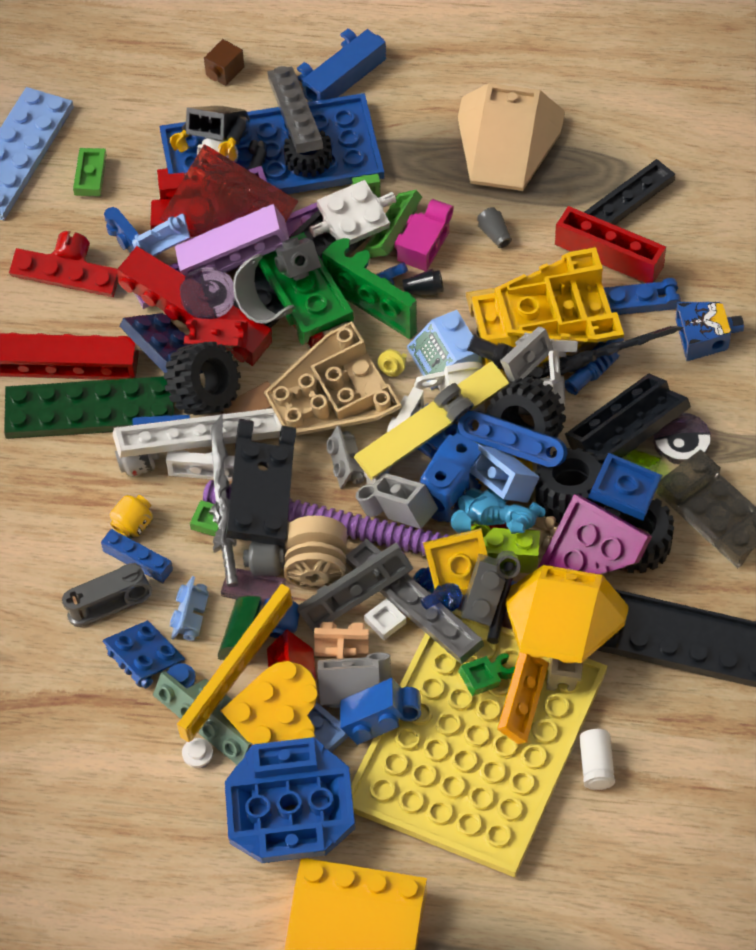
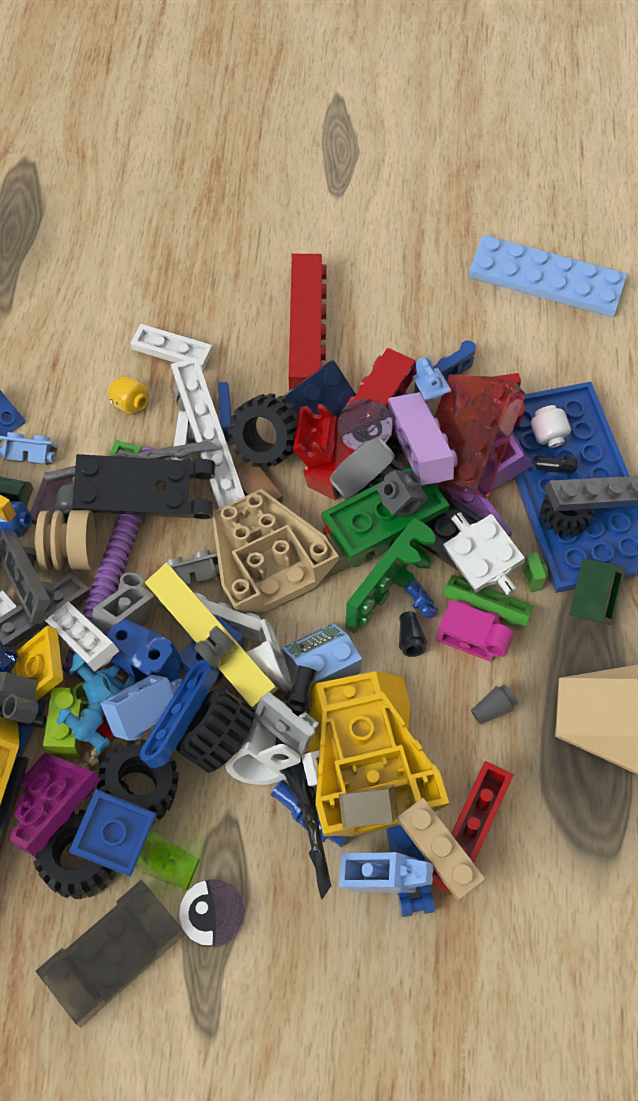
camera: 85 degrees right, 5 degrees up
dark green plate [4,376,175,439] -> none
red plate [9,231,118,298] -> none
dark grey piece [62,563,152,627] -> none
bright green plate [73,148,107,196] -> none
blue piece [101,529,173,584] -> none
black torso [170,106,250,161] -> none
light yellow plate [378,349,407,377] -> none
black brick [565,373,691,463] -> none
black plate [584,159,675,225] -> none
blue torso [675,302,744,361] -> none
none -> white plate [45,602,119,671]
none -> white plate [130,324,213,371]
none -> dark tan slope [339,784,398,828]
none -> light blue hinge [339,852,433,893]
none -> tan plate [396,798,485,901]
none -> dark green brick [569,558,626,626]

